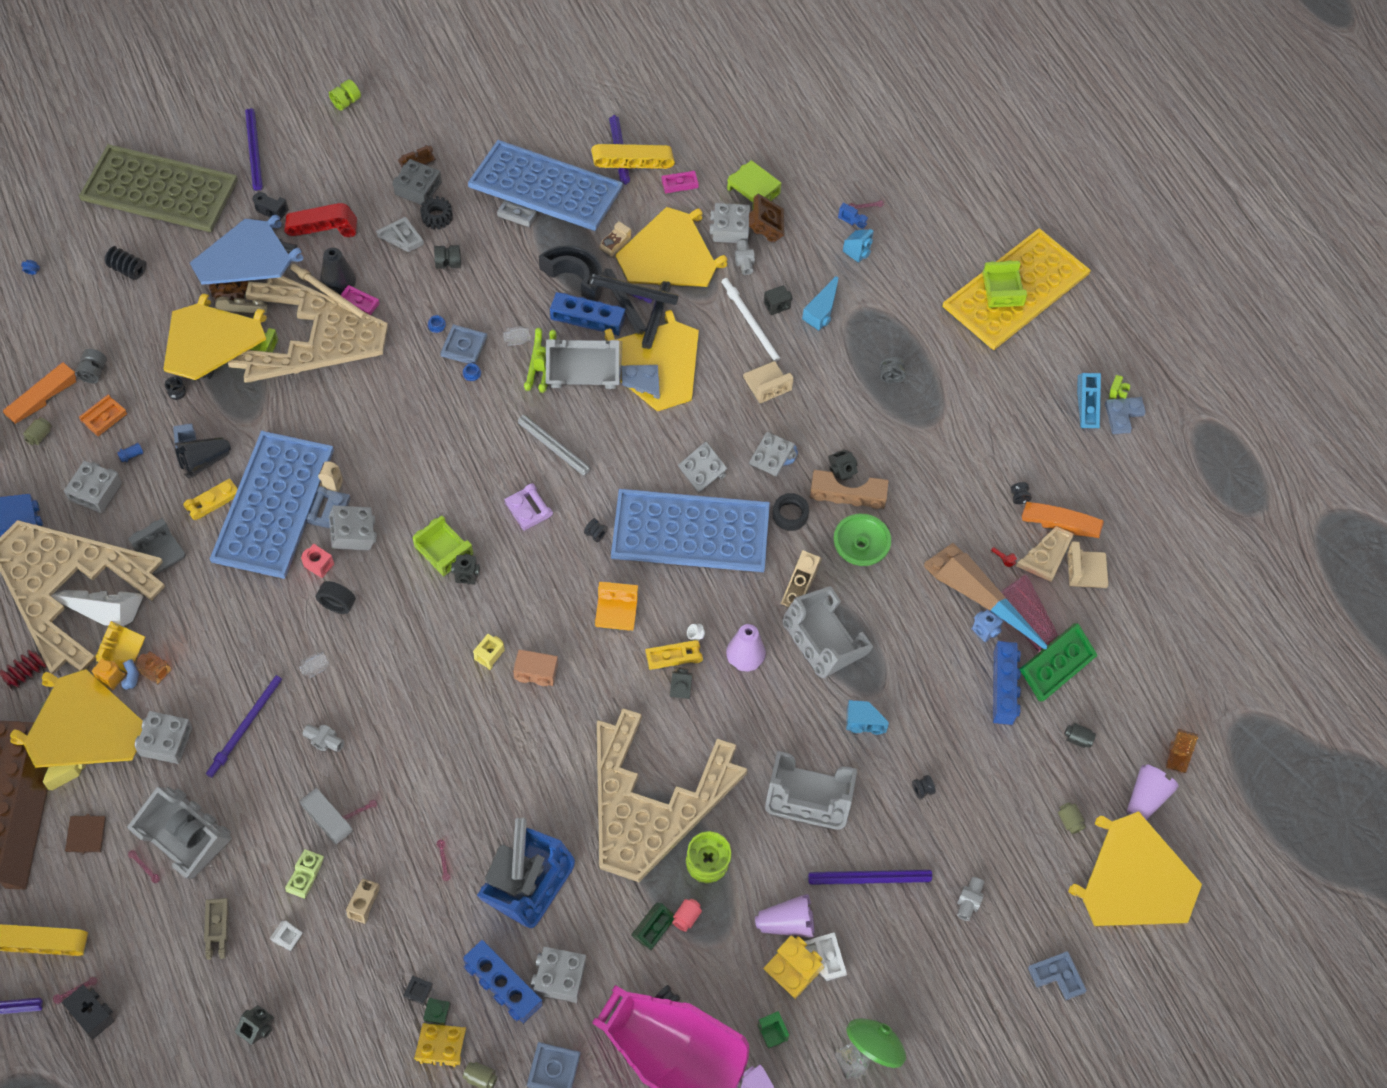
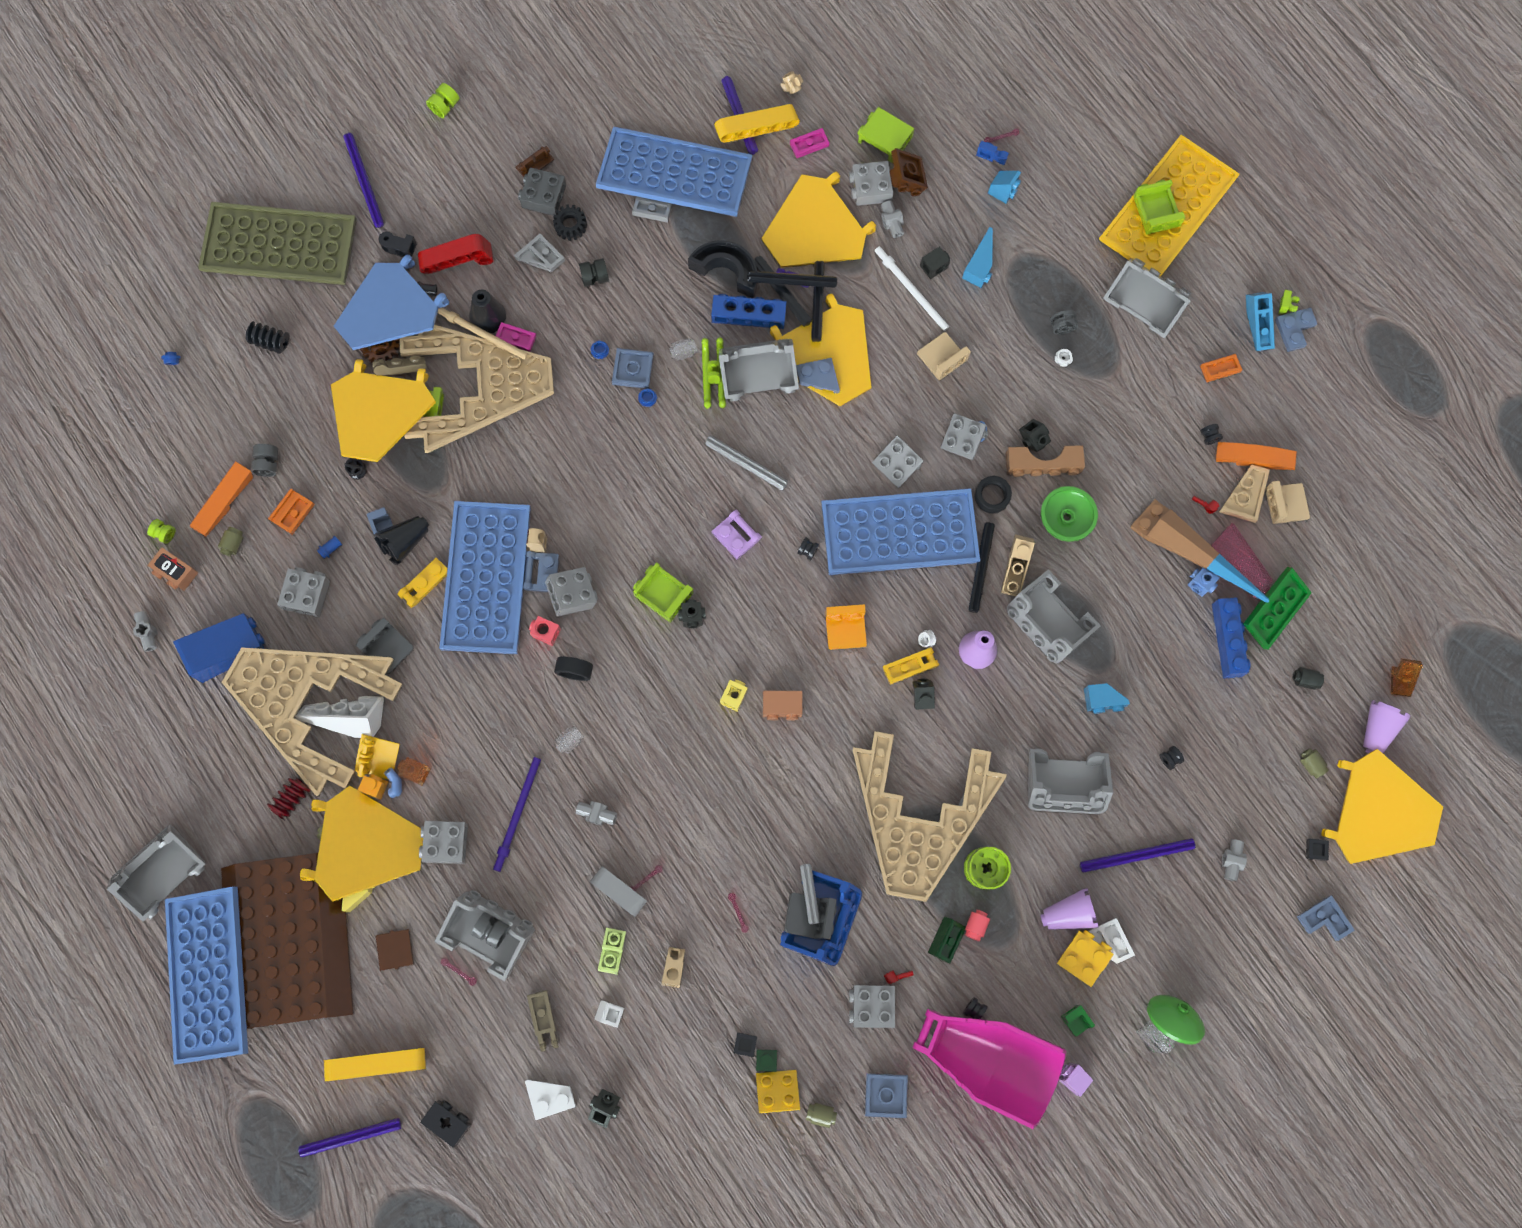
camera: 10 degrees left, 15 degrees up
clear pink hinge [53,977,97,1004] -> none
blue brick [463,940,543,1024] -> none
tan leg [600,221,631,257] -> none
none -> white wing [525,1080,576,1120]
none -> tan gear [780,71,803,94]
none -> red hand [884,970,914,984]
none -> black axle [968,522,995,613]
none -> white plate [1055,349,1073,367]
none -> light grey windscreen [1103,258,1192,338]
none -> orange plate [1200,354,1242,382]
none -> black plate [1306,839,1329,861]

